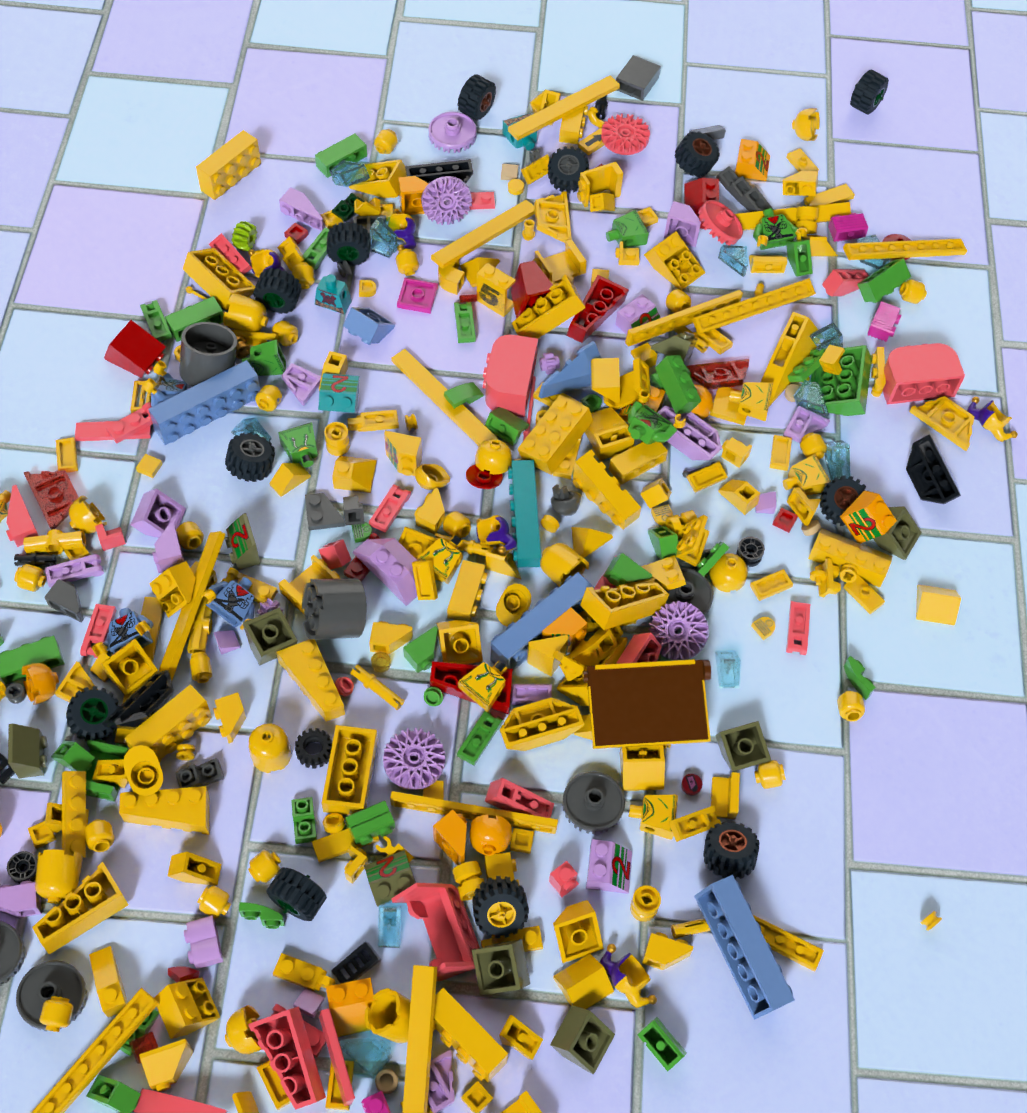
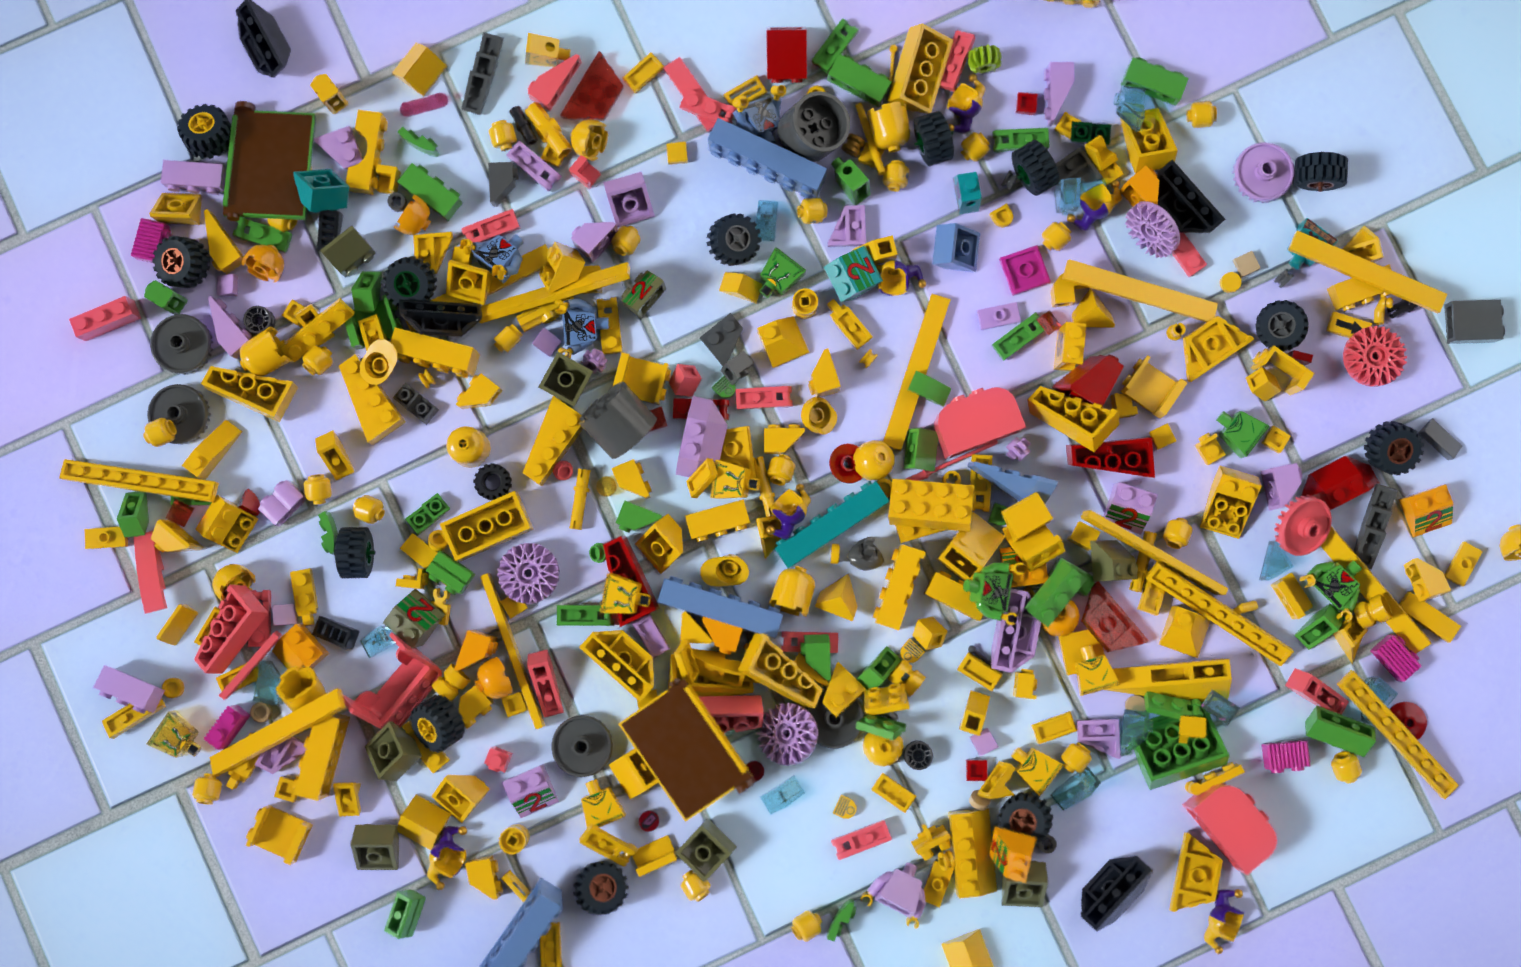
camera: 65 degrees right, 25 degrees up
yellow slope [277,236,305,271] -> none
yellow plate [521,154,550,185] -> none
none -> lavender torso [860,863,926,929]
none -> yellow piece [875,260,926,296]
none -> lavender plate [977,302,1021,330]
none -> yellow slope [1158,606,1210,658]

